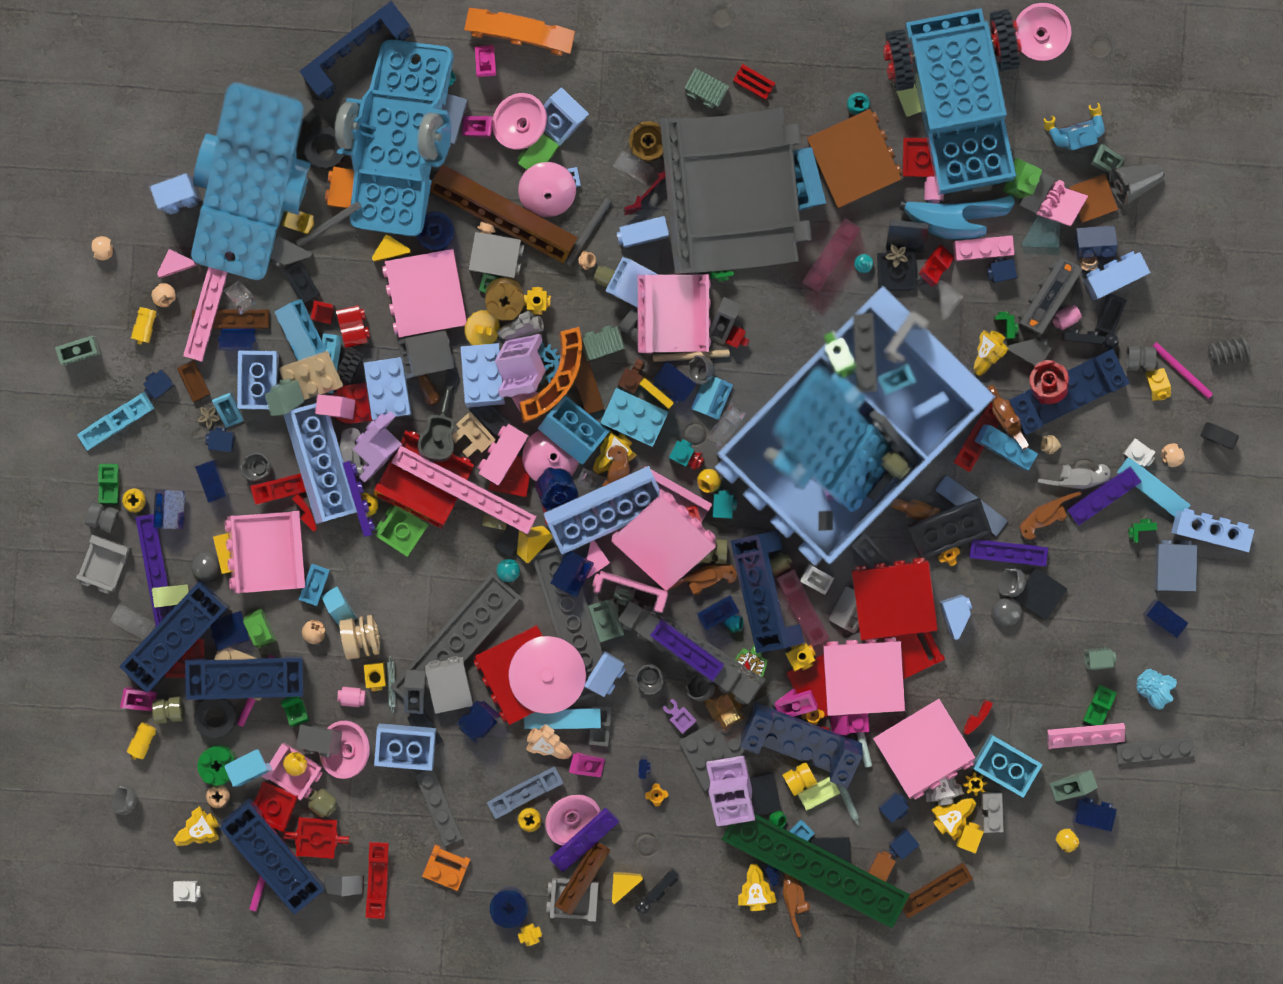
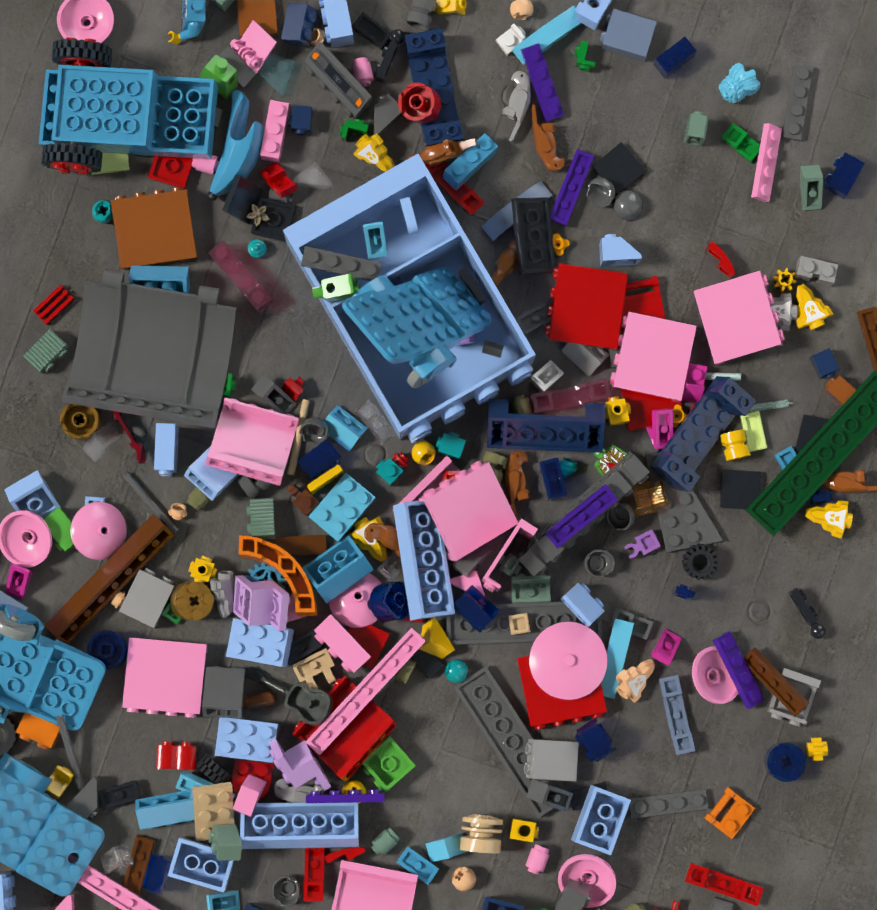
camera: 75 degrees left, 5 degrees down
red panel [310,300,335,324] -> none
yellow slope [372,234,412,262] -> none
light aqua piece [387,658,396,713] -> none
yellow piece [465,310,500,346] -> none
yellow piece [518,808,542,832] -> none
yellow slope [612,872,643,904] -> none
light orange plate [645,783,668,807] -> none
lavender bracket [706,756,755,826] -> none
green plate [769,811,787,828] -> none
dark grey plate [870,410,919,467] -> none
dark blue brick [878,792,909,823] -> none
olive brick [881,451,910,480] -> none
light grey panel [883,311,929,363] -> none
yellow brick [956,822,983,853] -> none
medium azure brick [971,734,1043,798] -> none
tan plate [1040,435,1061,454] -> none
yellow piece [1055,828,1080,853] -> none
none -> sand green brick [371,827,400,856]
none -> dark grey slope [452,545,491,578]
none -> tan tile [508,613,530,635]
none -> black tyre [682,544,718,580]

